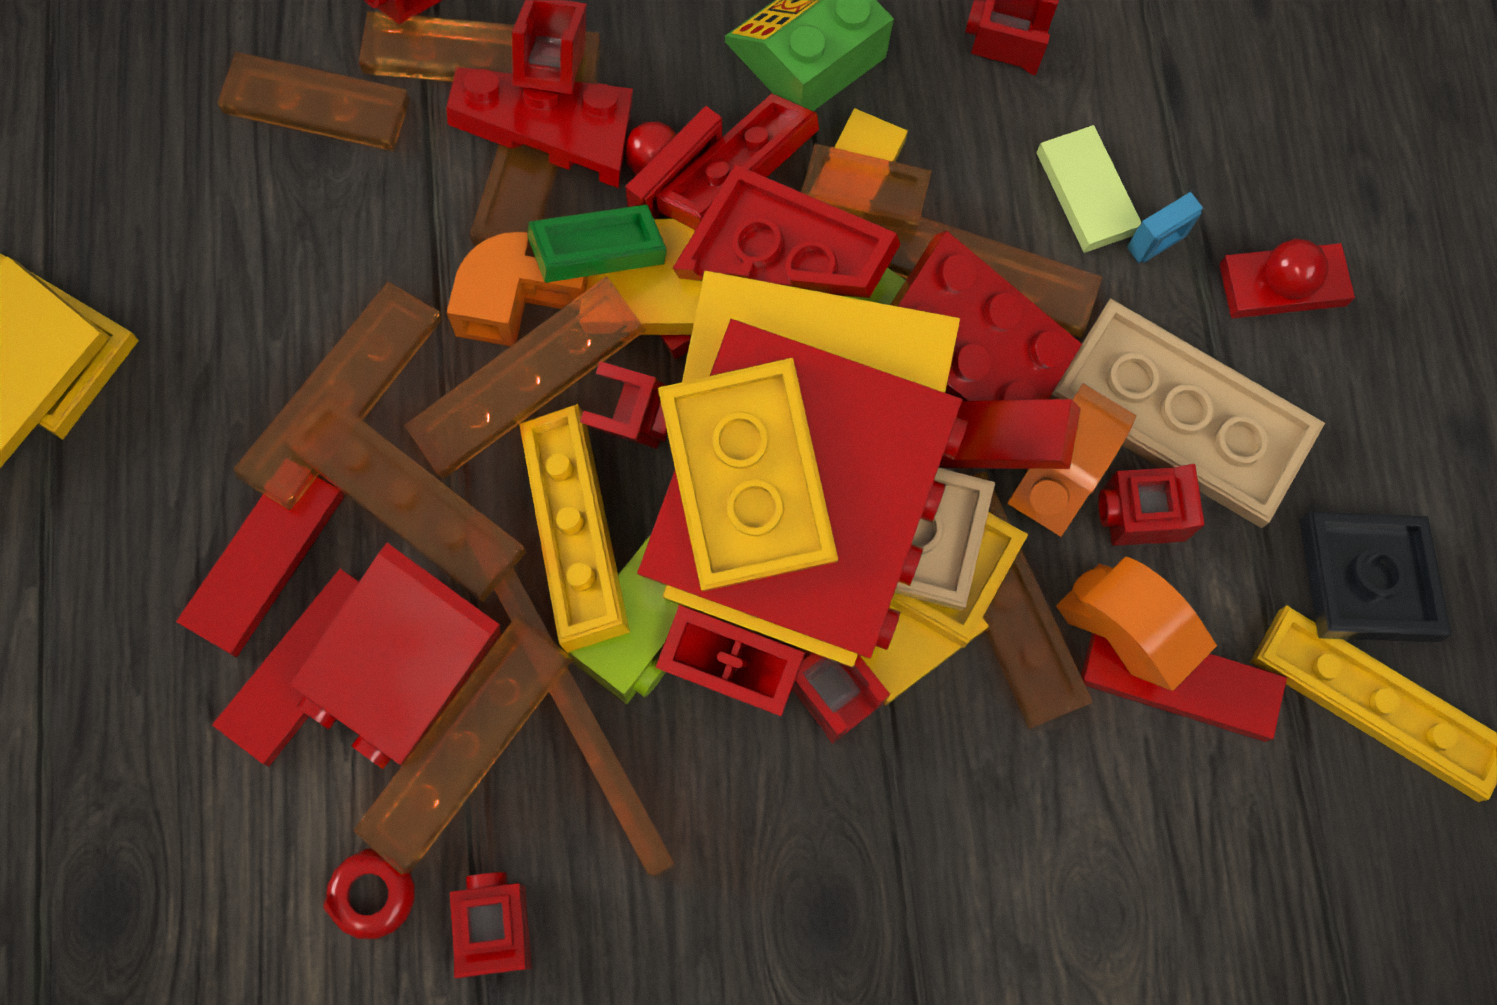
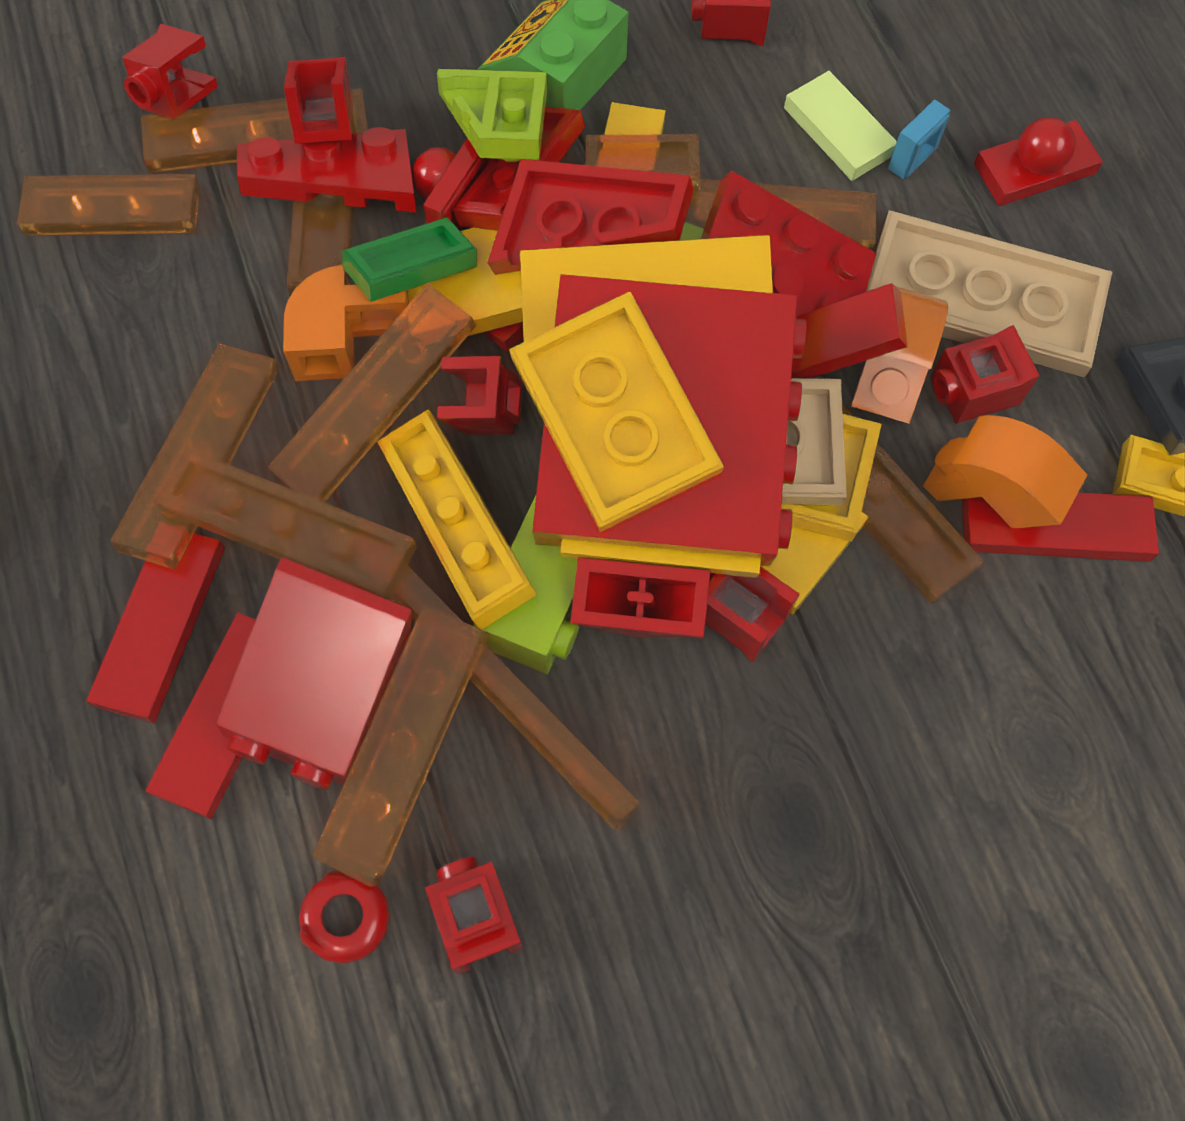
camera: 10 degrees left, 5 degrees down
none -> lime wing [437,69,547,162]

